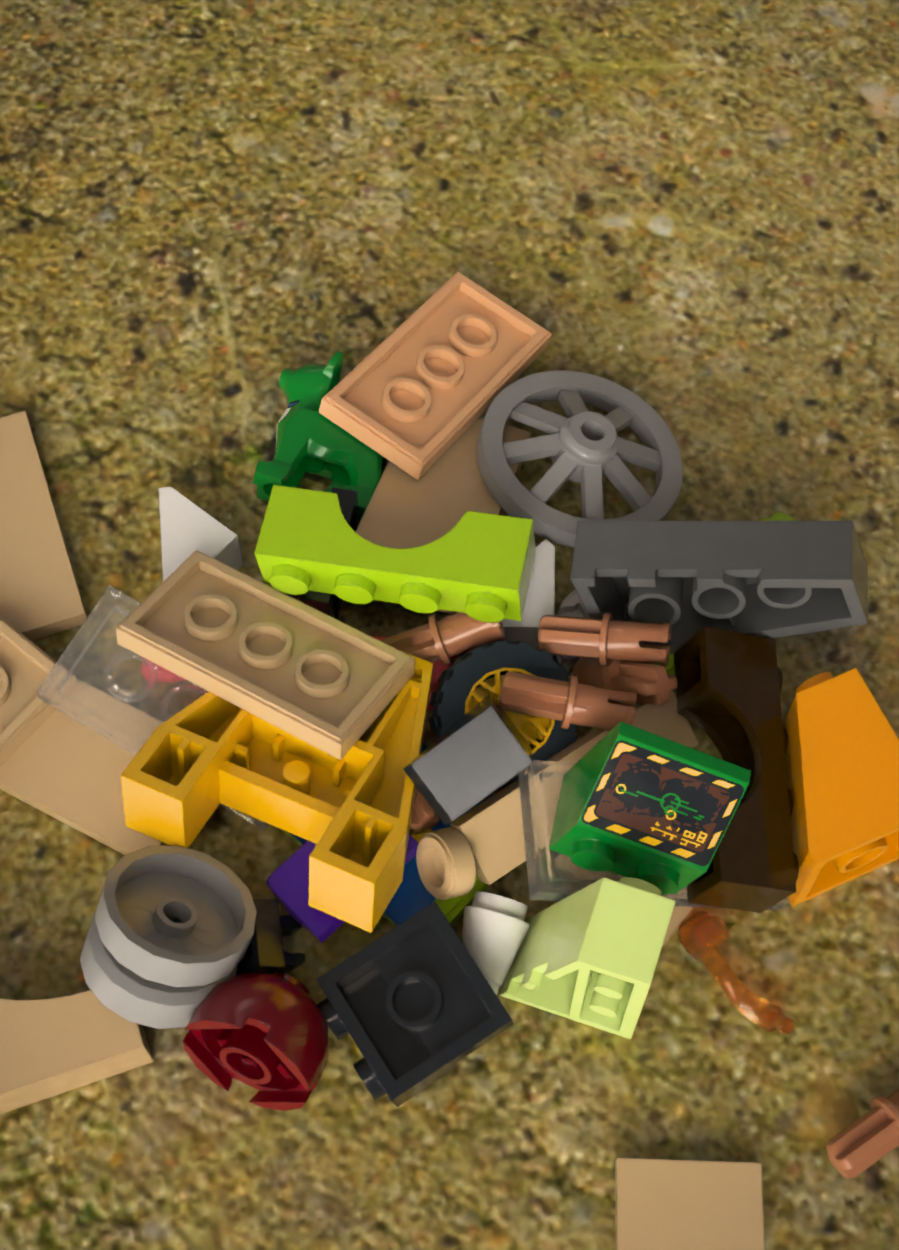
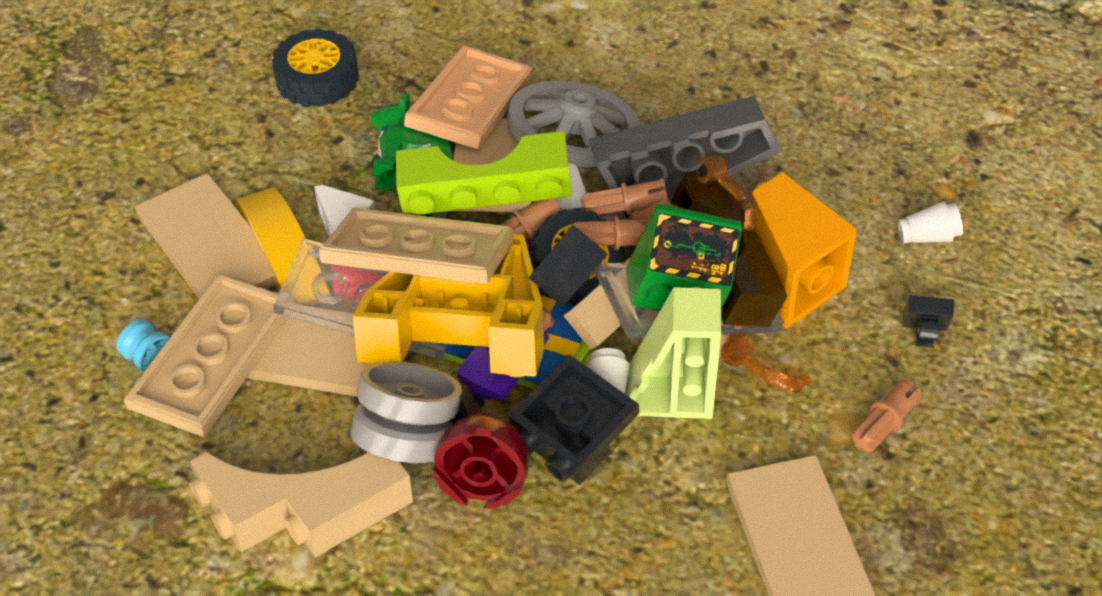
camera: 15 degrees left, 15 degrees down
tan tile [416,827,476,900] -> none
none -> yellow slope [235,187,331,309]
none -> black wheel [272,29,359,107]
none -> clear orange piece [697,155,758,230]

